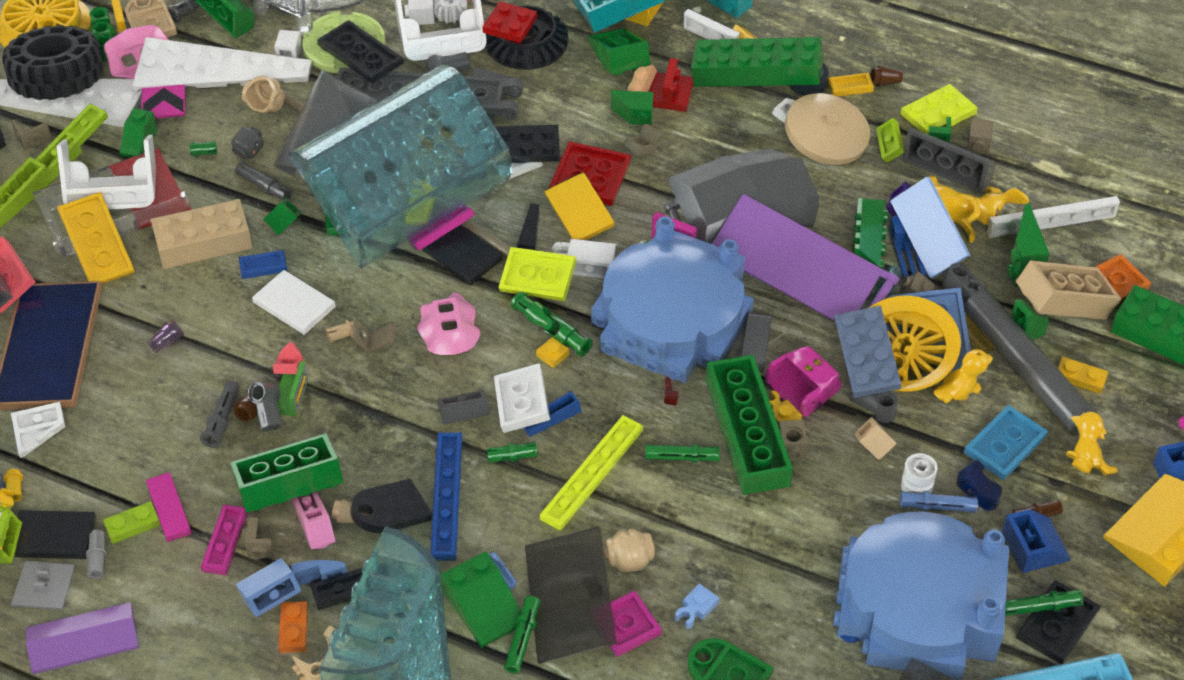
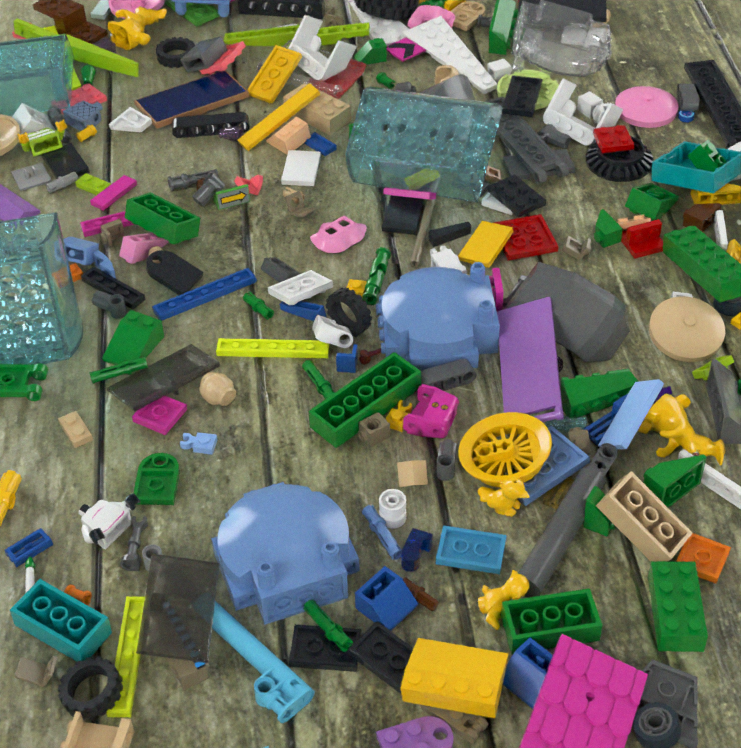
camera: 60 degrees right, 5 degrees down
medium blue piece [488,552,517,590] -> none
neon yellow plate [498,247,577,301] -> none
sand blue plate [834,306,901,398] -> none
yellow plate [1058,356,1109,394] -> none
none -> black beam [172,112,250,138]
none -> yellow tile [238,83,320,151]
none -> light nougat slope [266,117,311,155]
none -> white piece [312,315,353,348]
none -> black tyre [326,287,372,337]
none -> blue panel [336,344,358,373]
none -> black tile [348,621,414,694]
none -> green brick [501,588,603,655]
none -> reddish brown slope [683,203,722,232]

